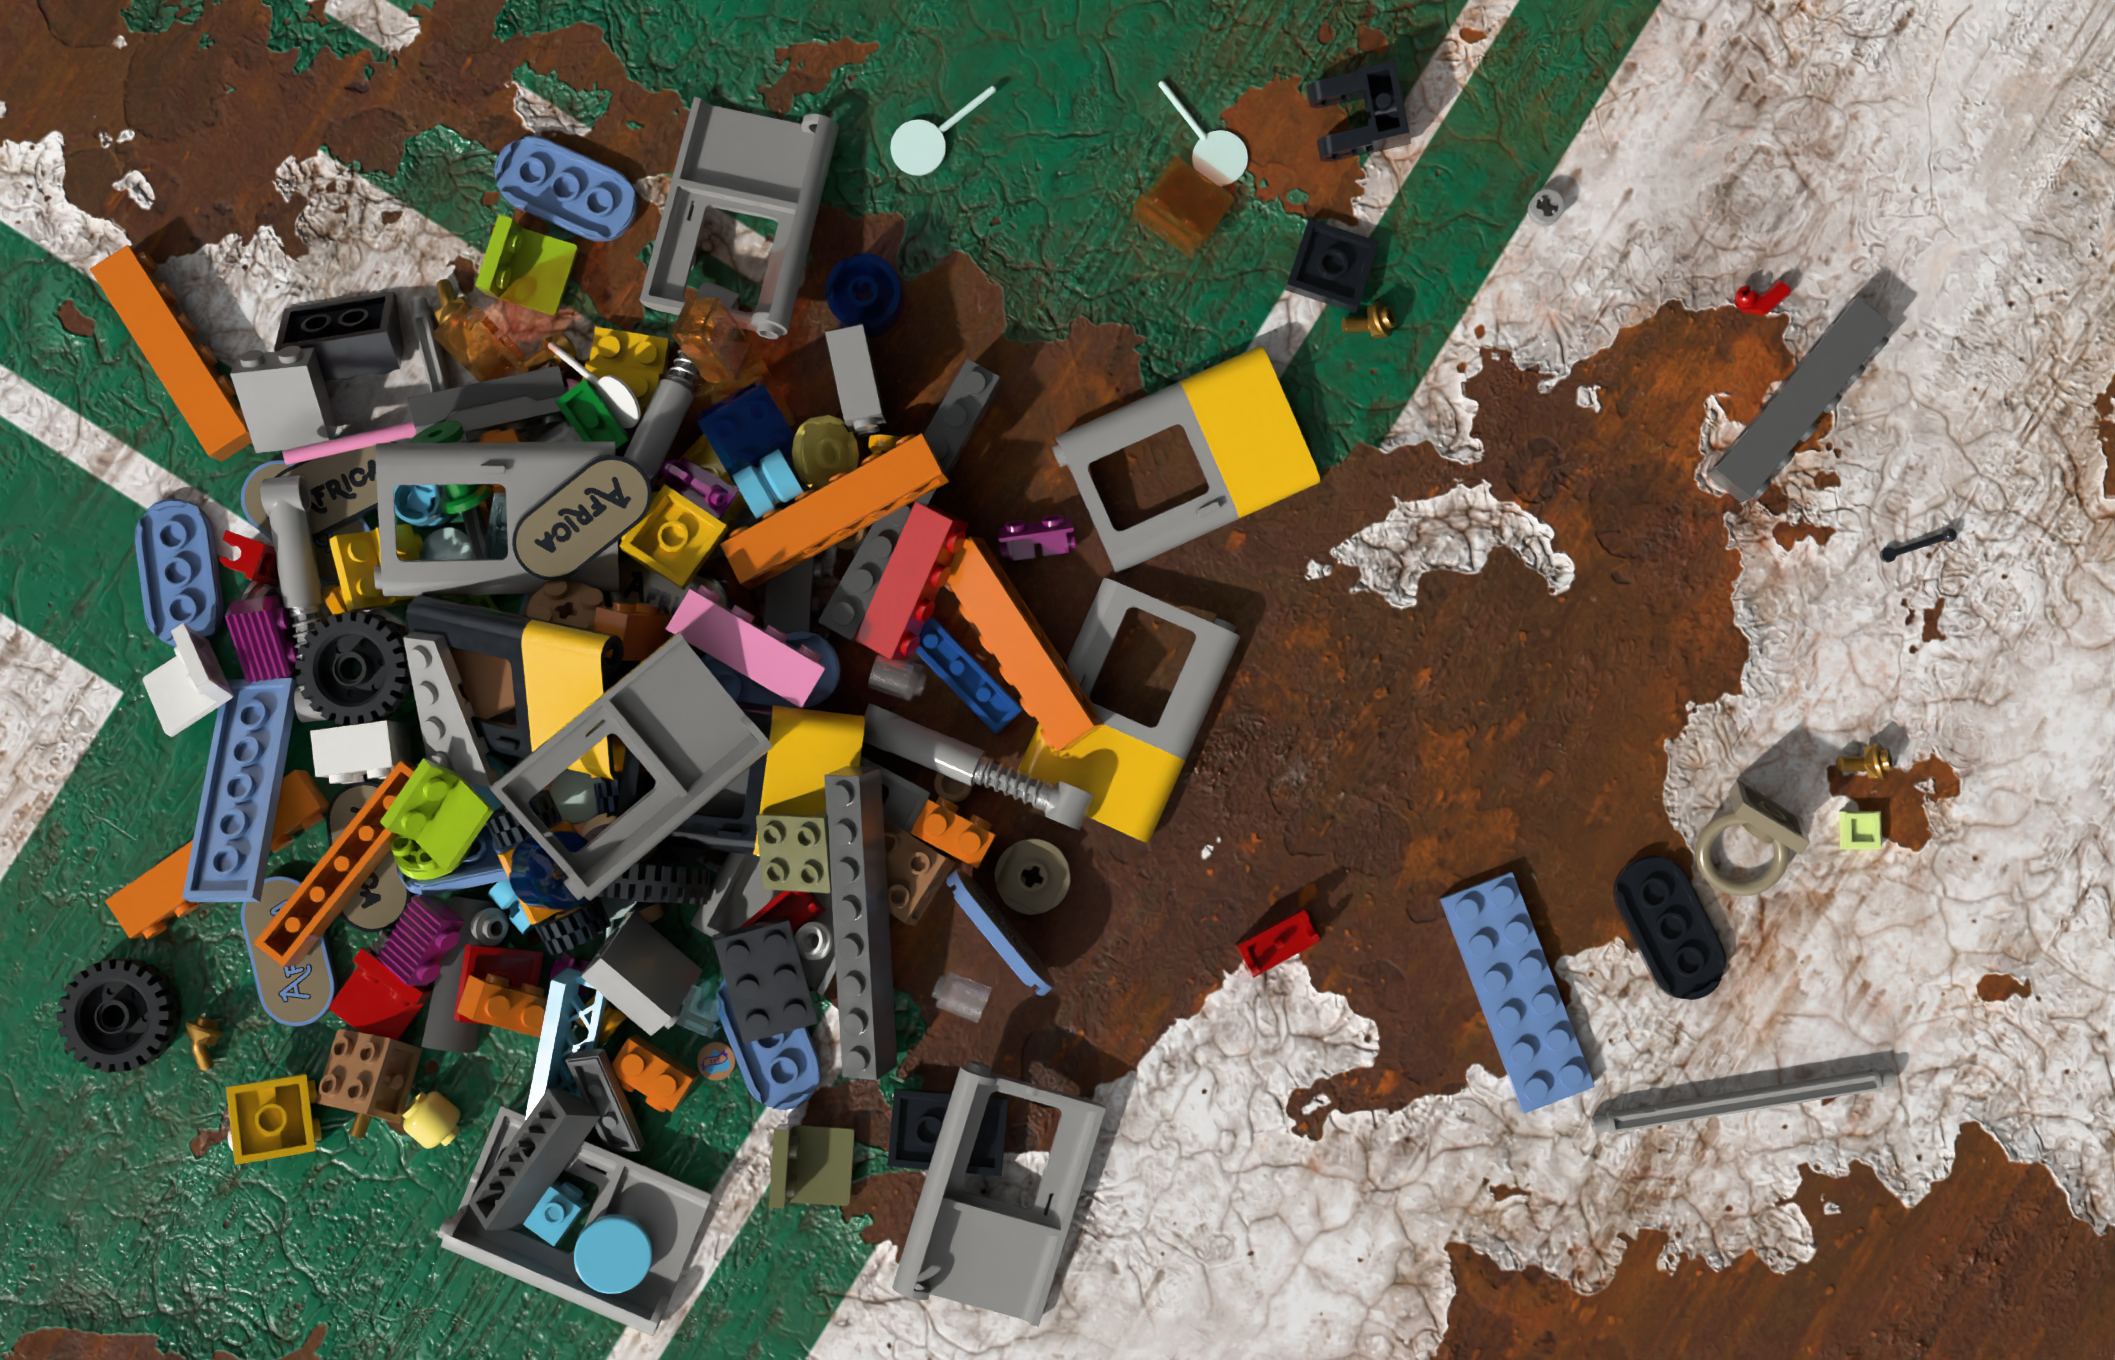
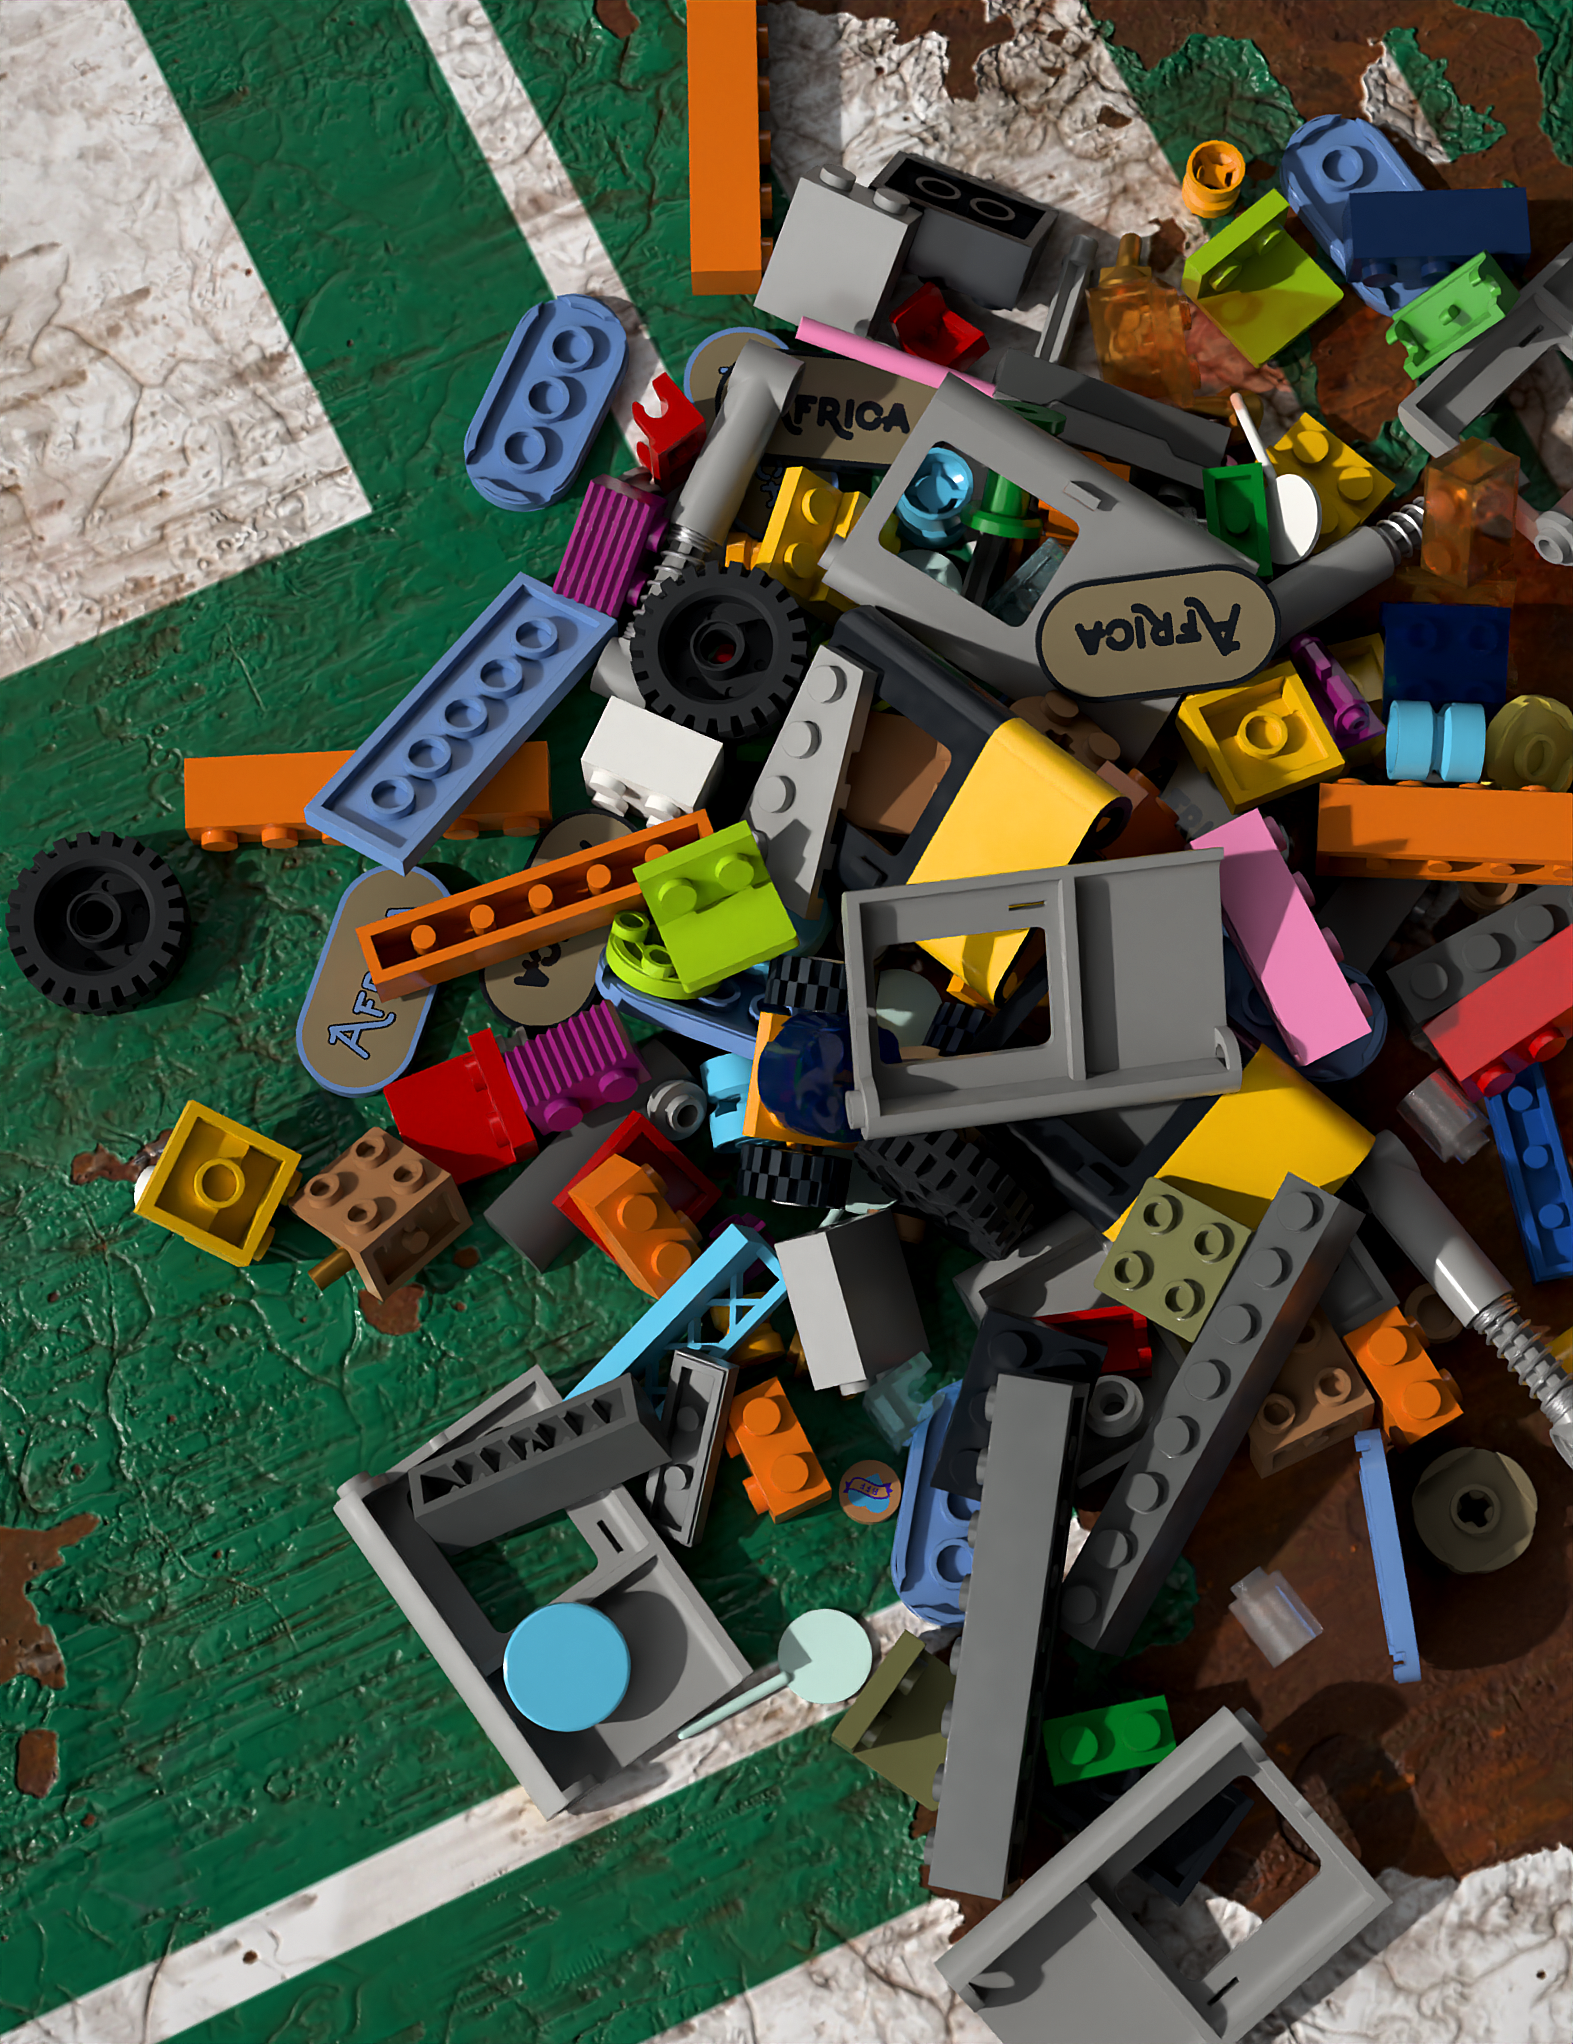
camera: 30 degrees right, 10 degrees down
white bracket [143,623,234,737] -> none
pearl gold plate [185,1016,224,1071] -> none
light yellow head [401,1091,461,1149] -> none
medium azure brick [523,1180,589,1246] -> none
none -> light aqua piece [677,1609,872,1740]
none -> red bracket [888,282,990,373]
none -> dark grey brick [923,1371,1090,1900]
none -> green plate [1041,1695,1177,1787]
none -> light orange wheel [1182,140,1245,218]
none -> dark blue brick [1342,187,1531,288]
none -> bright green hinge [1386,249,1521,380]

